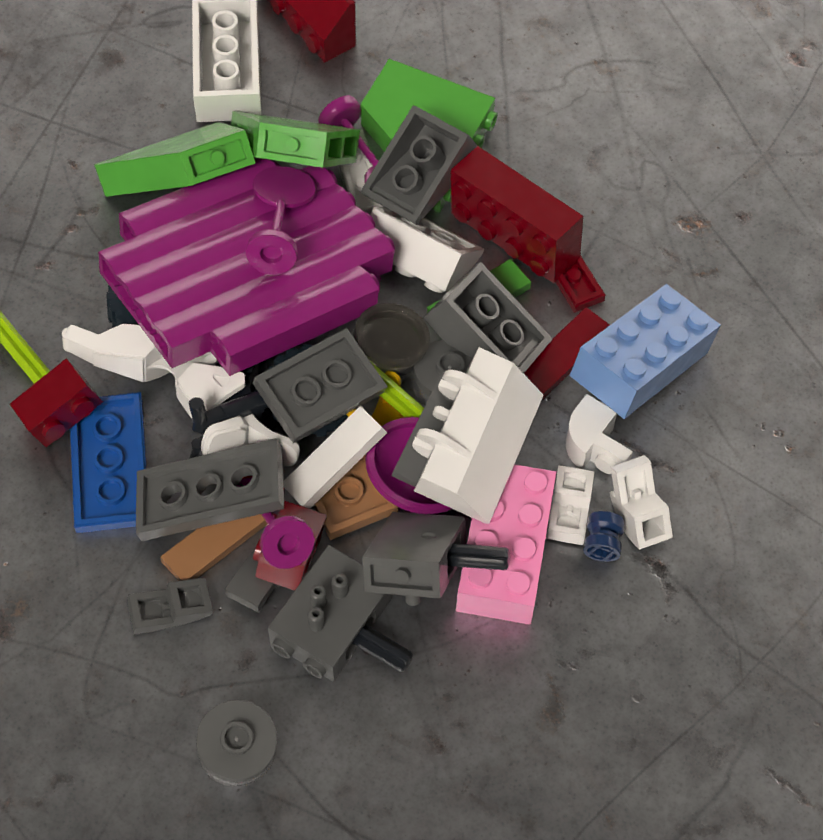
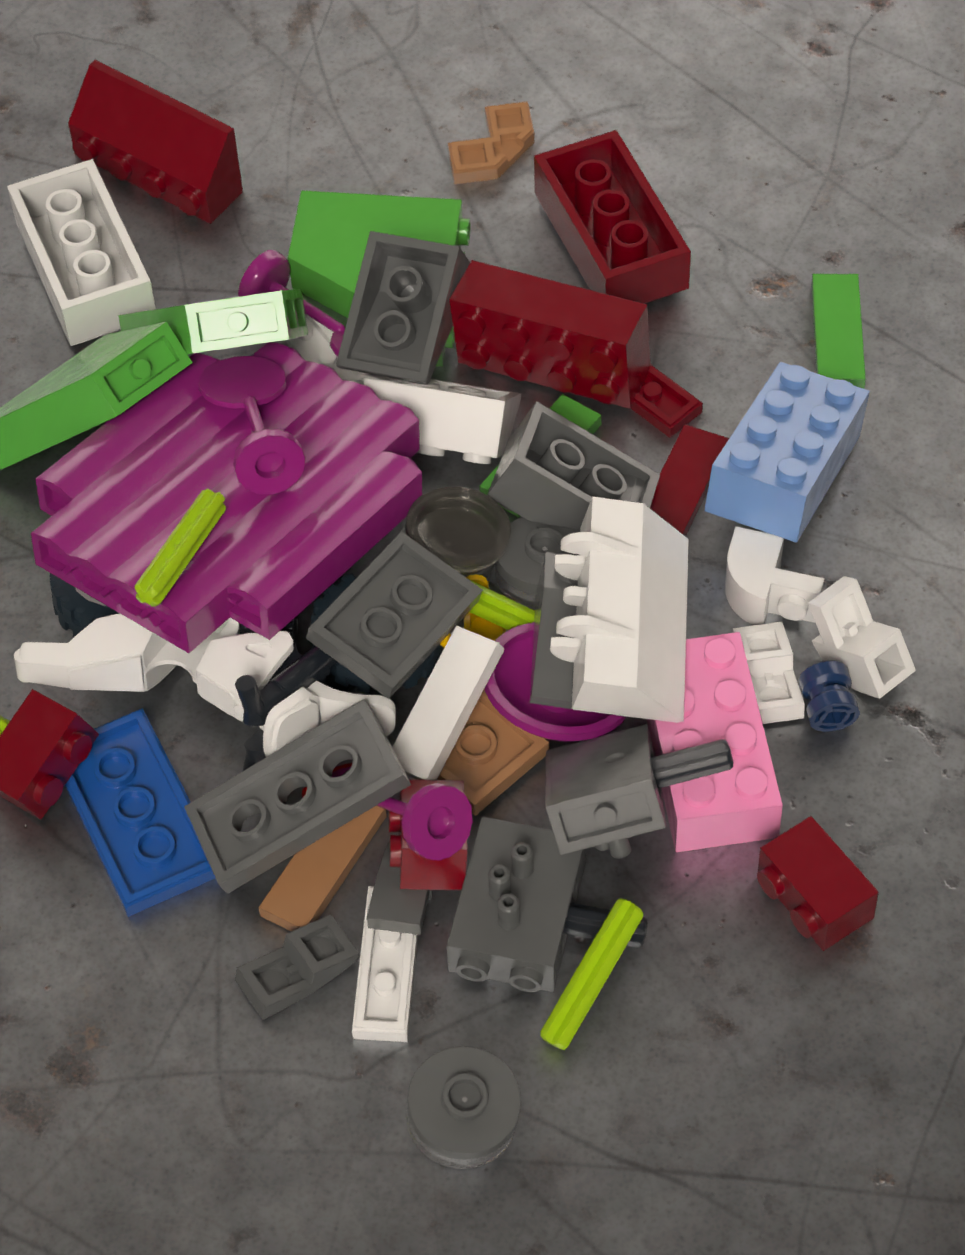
camera: 15 degrees left, 5 degrees down
none -> lime axle [135,489,226,607]
none -> white tile [352,886,418,1042]
none -> medium nougat tile [448,101,534,185]
none -> dark red brick [534,130,691,304]
none -> lime axle [540,898,643,1050]
none -> dark red brick [757,816,879,951]
none -> bright green tile [811,274,866,389]

